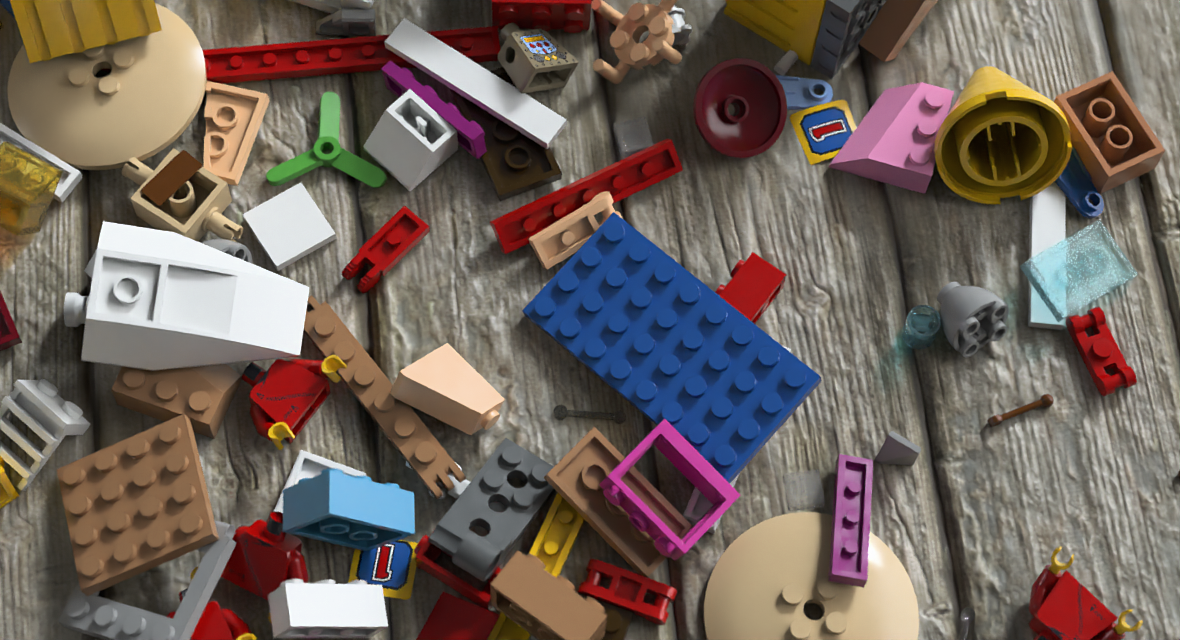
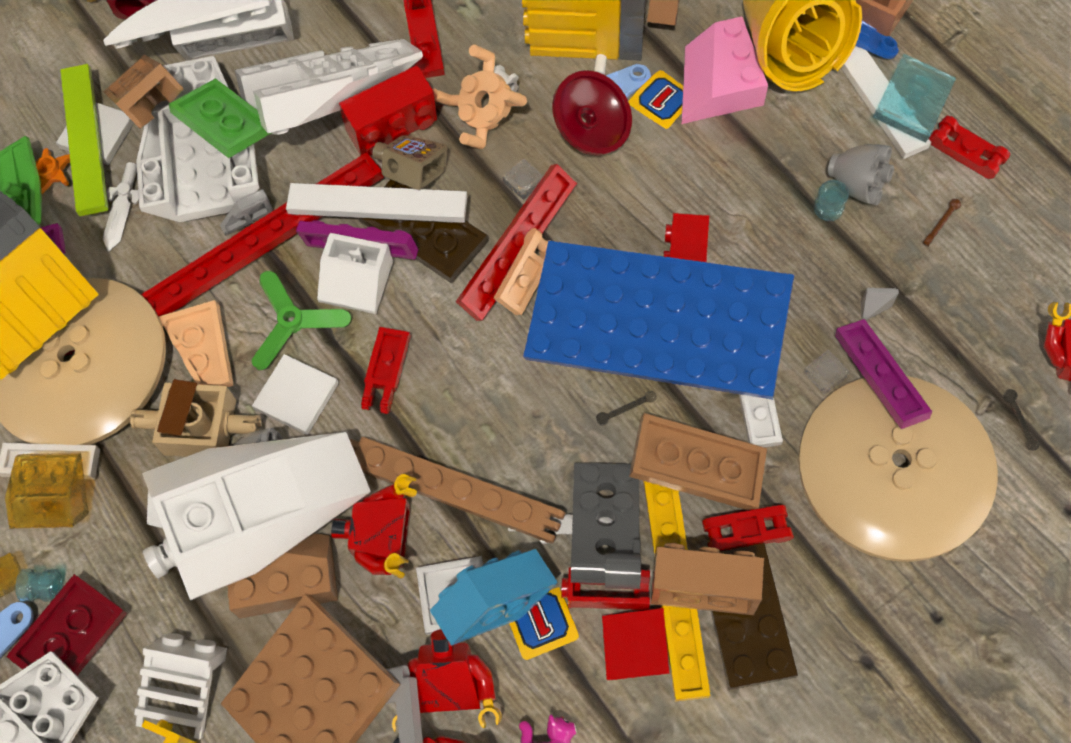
camera: 20 degrees left, 0 degrees up
white brick [268,579,388,638] -> none
light nougat slope [390,343,505,435] -> none
dark pink window [599,419,741,561] -> none

